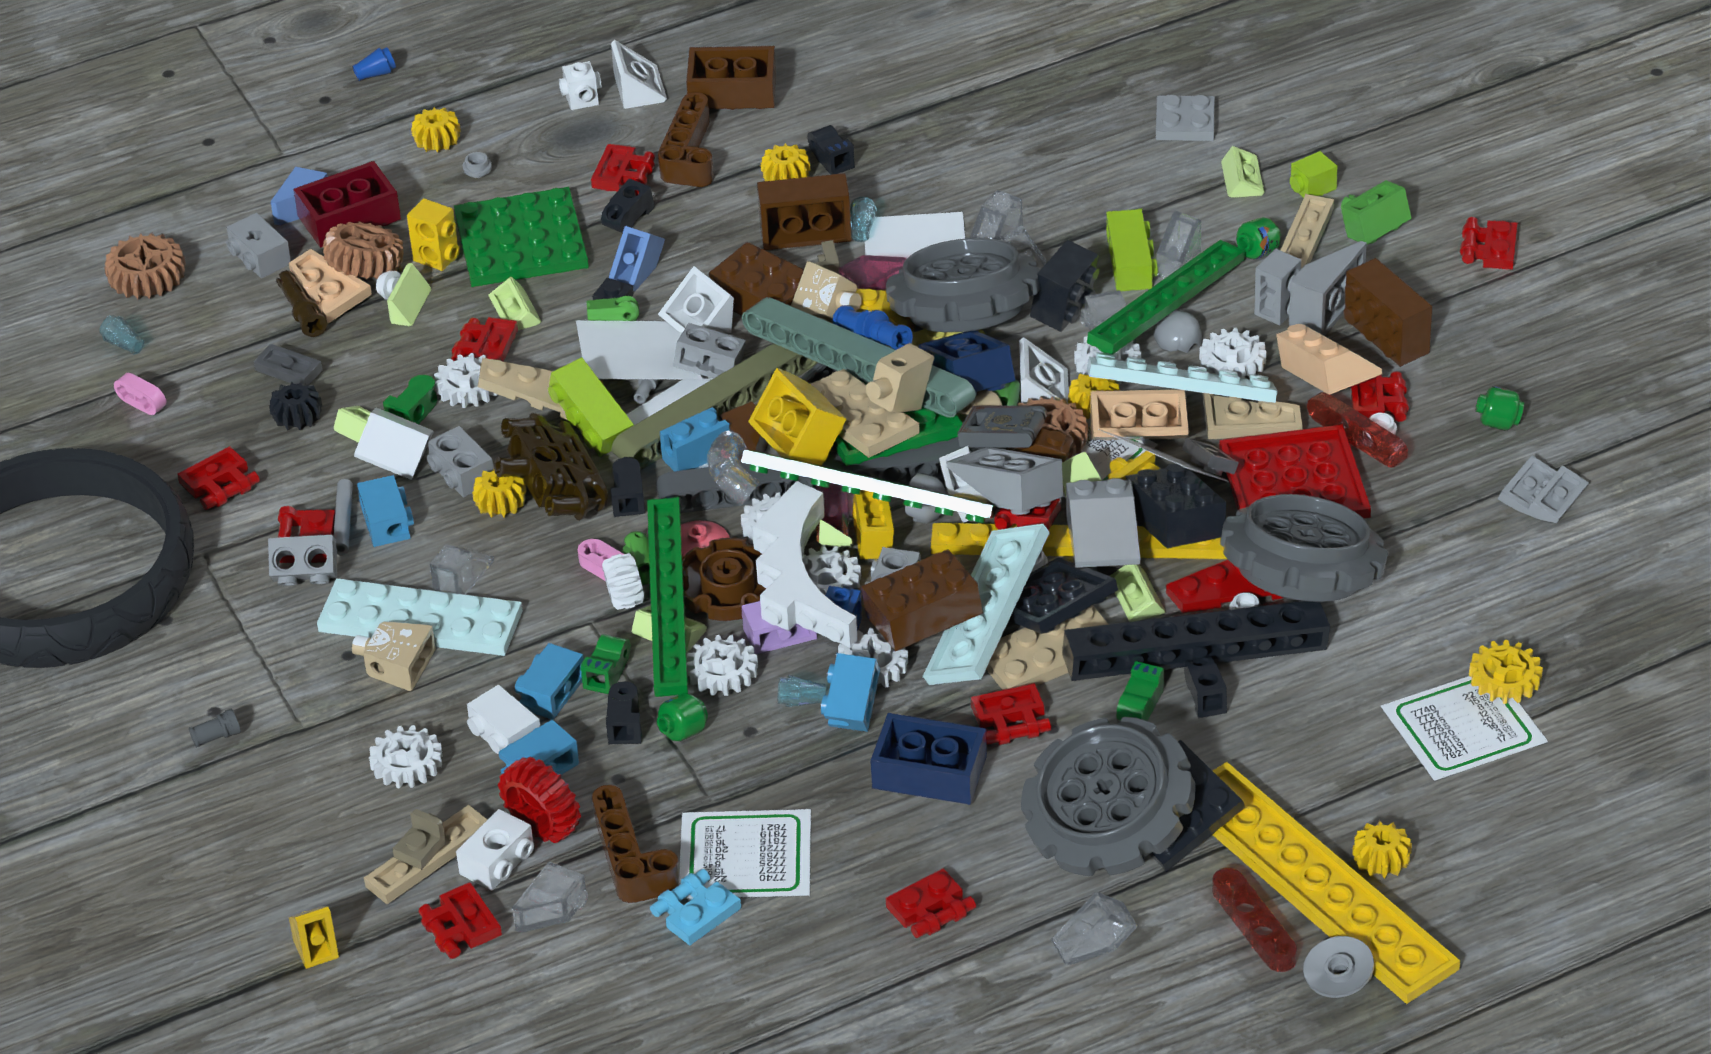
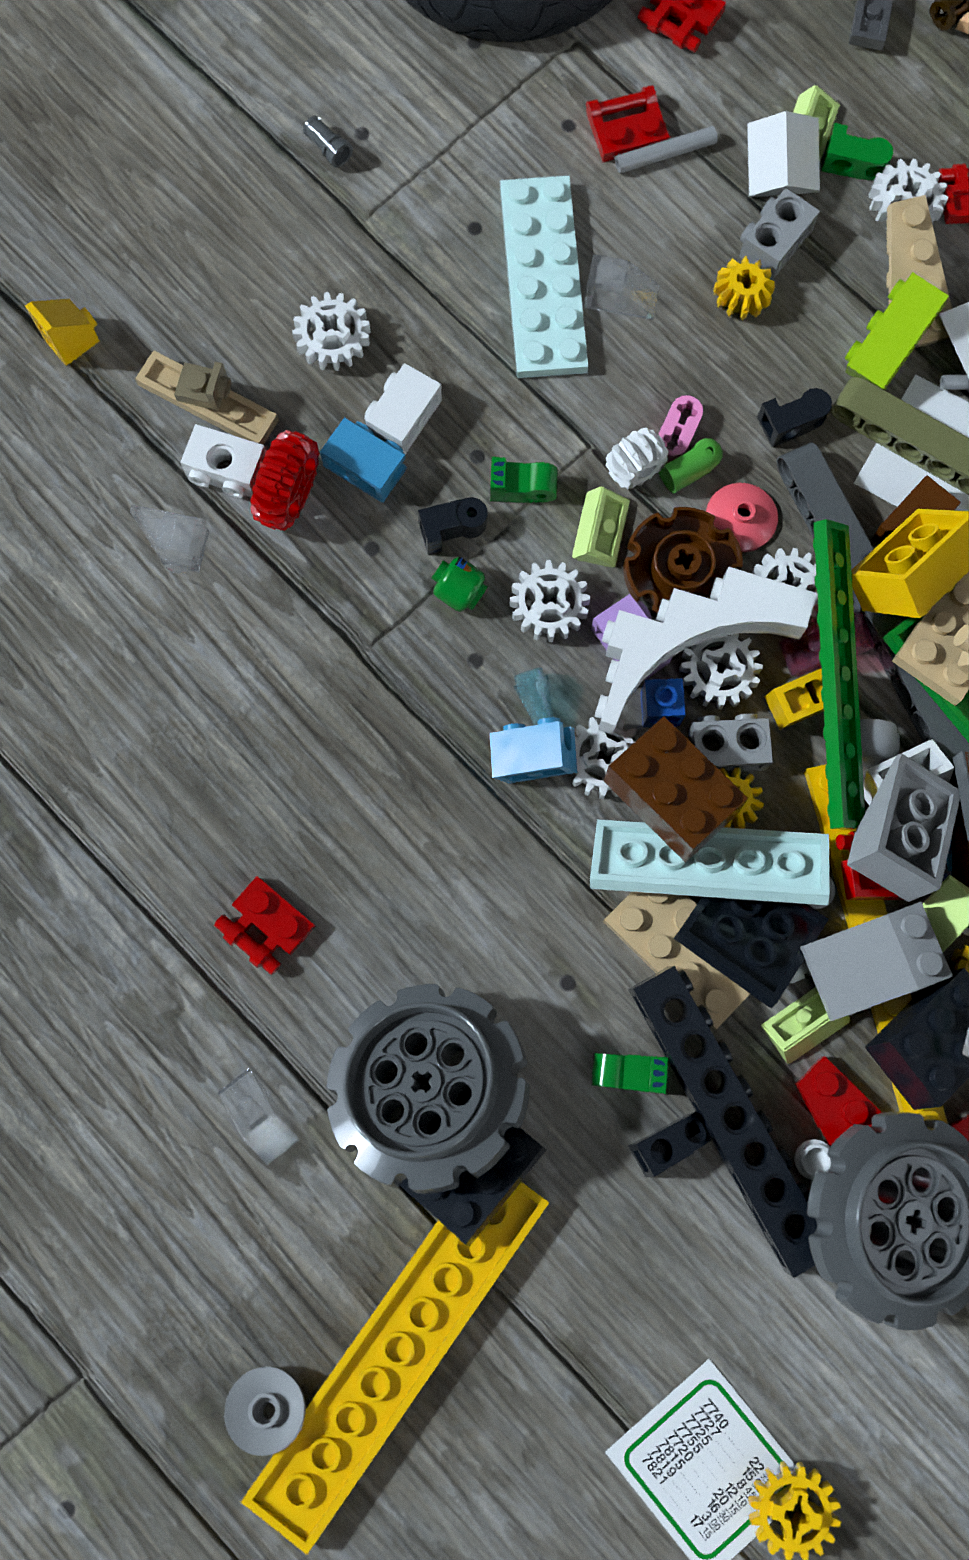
camera: 70 degrees right, 35 degrees up
light grey brick [268,535,337,586] -> none
black gear [269,381,322,431] -> none
tan torso [352,621,436,691] -> none
dark azure brick [357,475,414,547] -> none
red plate [418,882,502,959] -> none
dark brown piece [494,413,608,521] -> none
dark azure brick [515,643,584,720] -> none
reddish brown beam [592,785,681,903] -> none
green plate [647,497,688,697] -> none
medium azure plate [650,869,741,946] -> none
dark azure brick [660,407,731,471] -> none
white sticker [680,809,811,899] -> none
clear cylinder [707,431,760,506] -> none
yellowish green slope [819,519,854,547] -> none
dark blue brick [871,713,987,805] -> none
red plate [971,683,1051,745] -> none
clear red beam [1212,868,1297,972] -> none
yellow gear [1352,820,1412,879] -> none

